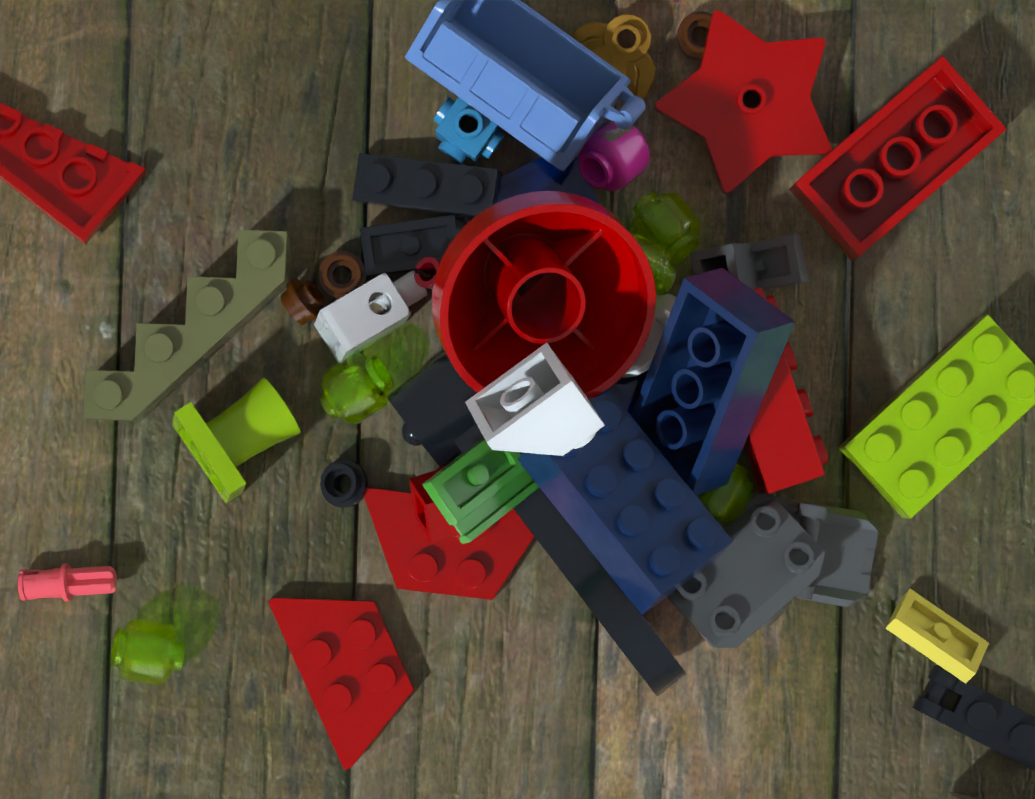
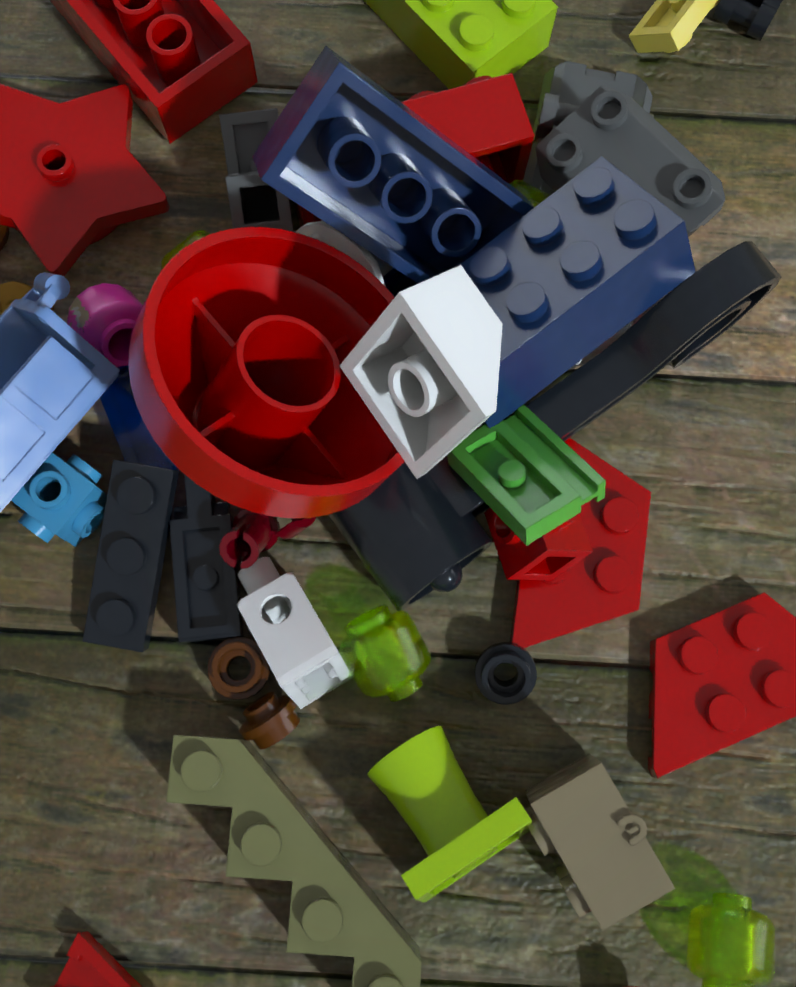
camera: 95 degrees left, 10 degrees down
none -> dark tan brick [525,753,676,931]

